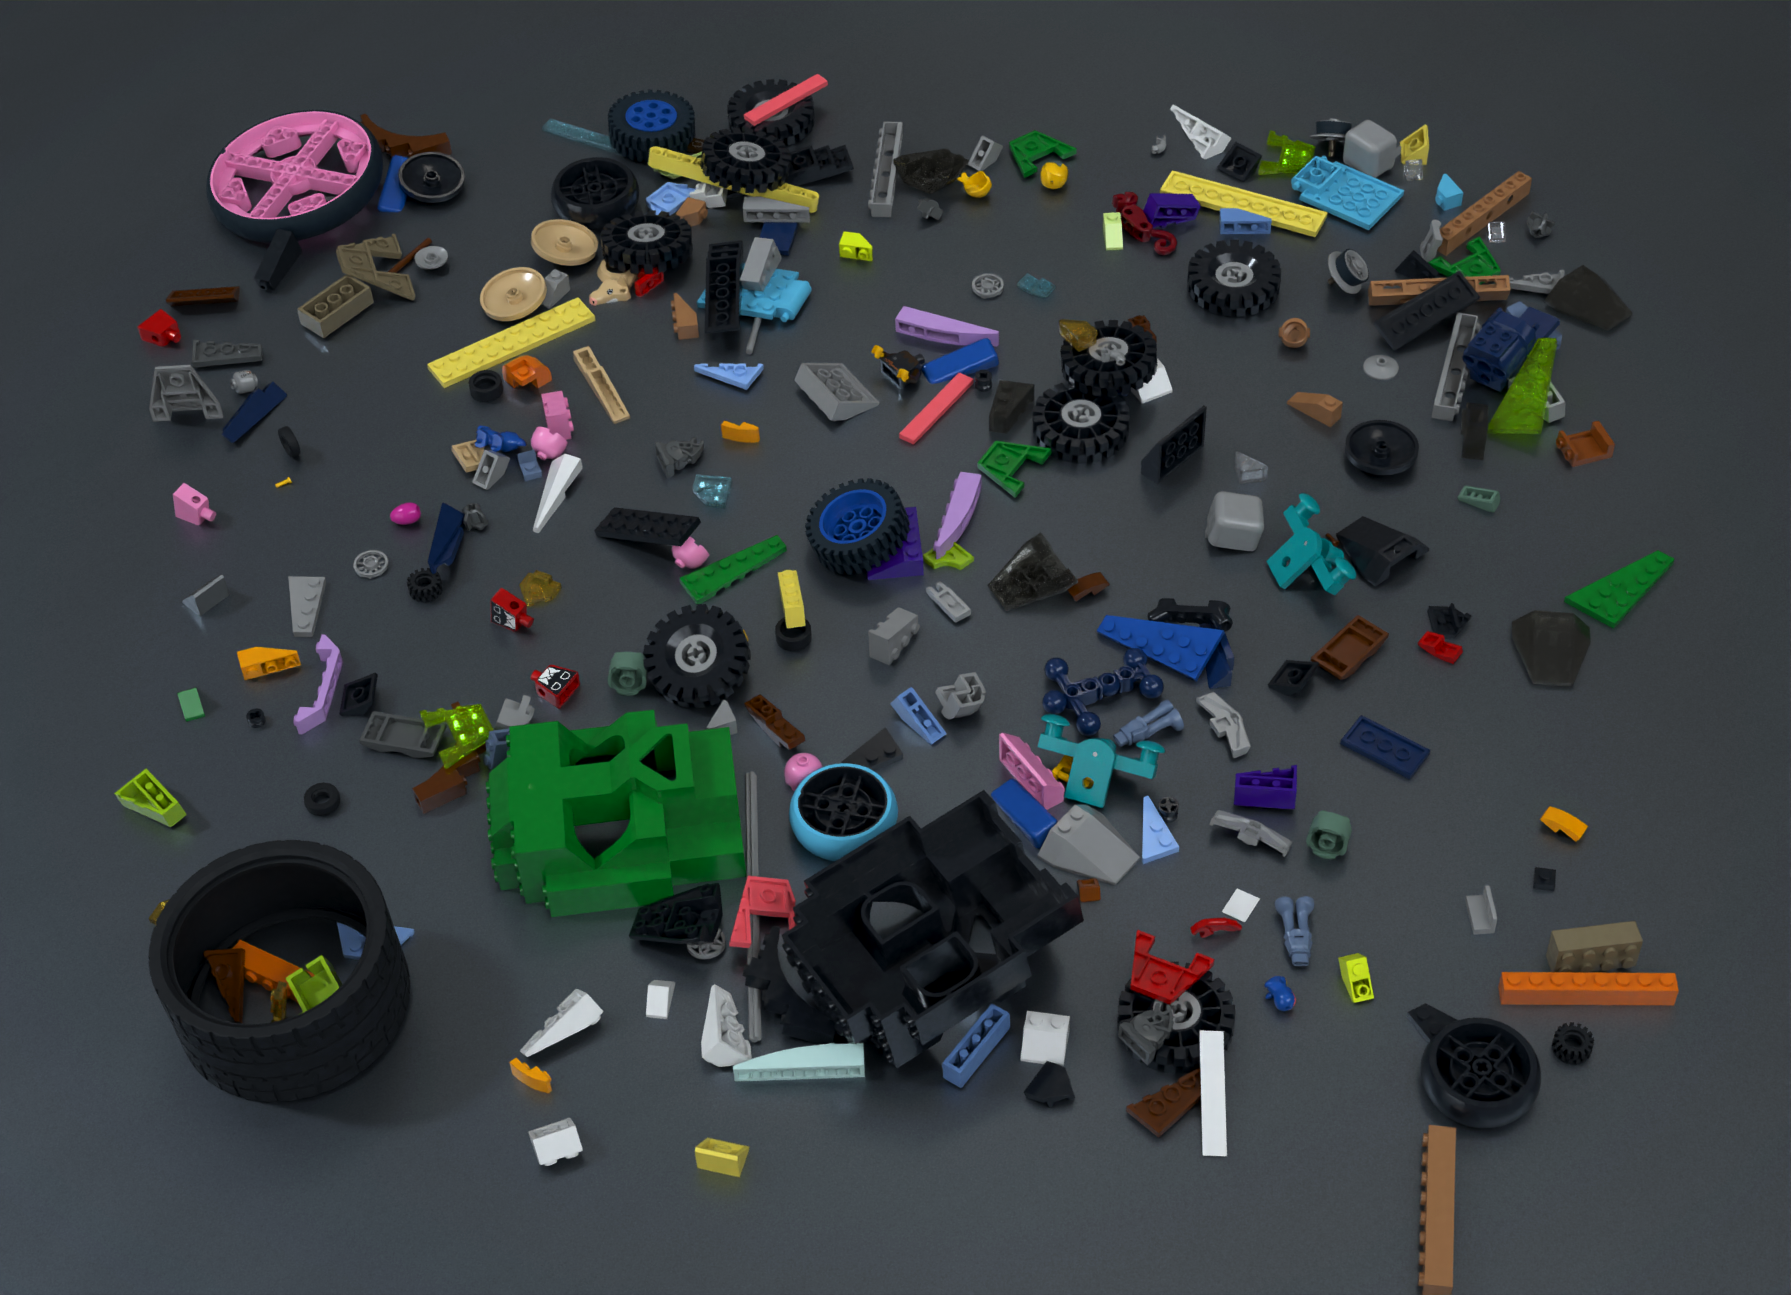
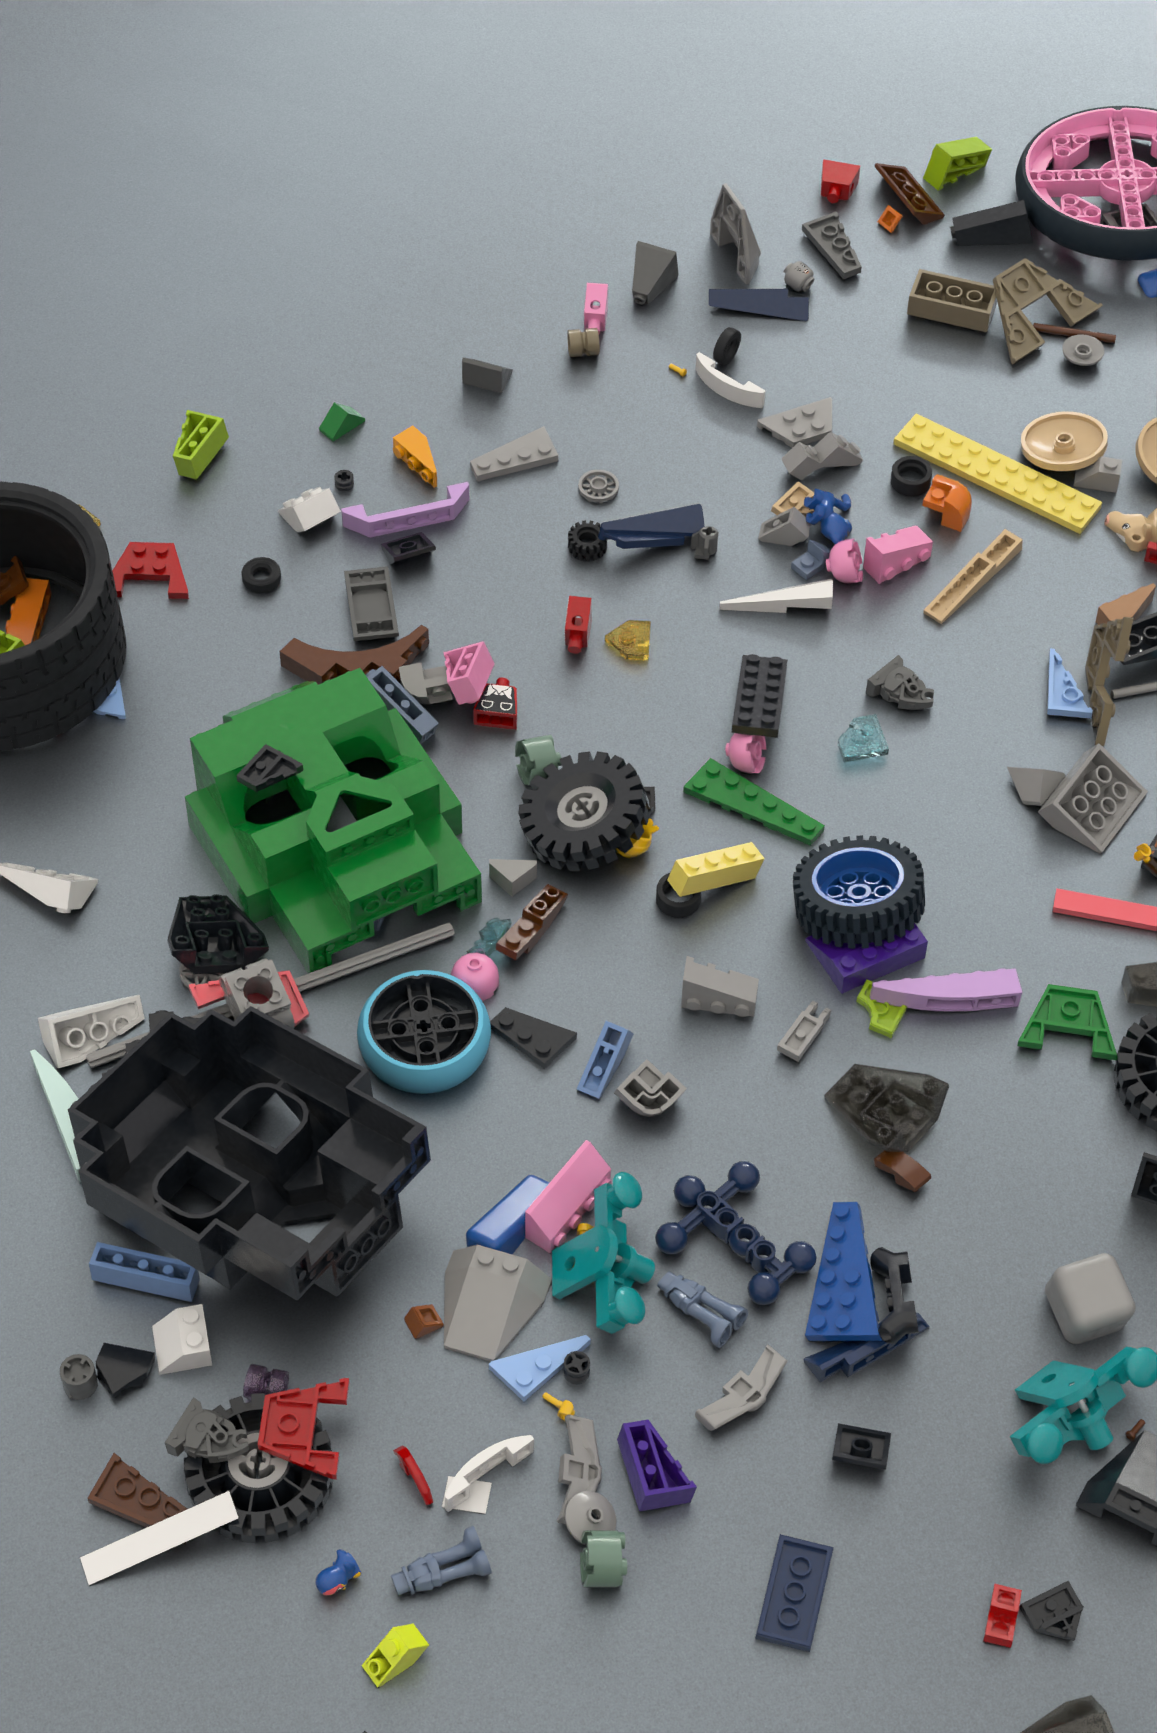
camera: 65 degrees right, 5 degrees up
dark pink animal [390,502,421,525] -> none
clear neon green wing [419,704,494,769] -> none
white slope [646,980,675,1019] -> none
light orange slope [721,420,760,443] -> none
reddish brown slope [1310,615,1389,680] -> none
none -> dark grey piece [60,1354,98,1400]
none -> light grey piece [219,958,295,1029]
none -> black wing [236,744,304,792]
none -> clear purple wheel [243,1364,289,1399]
none -> white slope [278,487,341,532]
none -> bright pink wedge [443,641,495,705]
none -> white slope [445,1435,534,1512]
none -> clear light blue slope [466,918,512,957]
none -> yellow hand [542,1392,575,1421]
none -> light grey dish [565,1491,616,1545]
none -> dark tan wheel [567,328,600,357]
none -> dark grey slope [632,241,679,305]
none -> white slope [696,352,765,408]
none -> light grey wing [757,397,832,448]
none -> light grey arch [781,432,863,480]
none -> orange slope [877,205,903,233]
none -> lime wedge [923,136,992,191]
none -> light grey slope [1007,767,1065,806]
none -> dark tan wing [1085,617,1134,746]

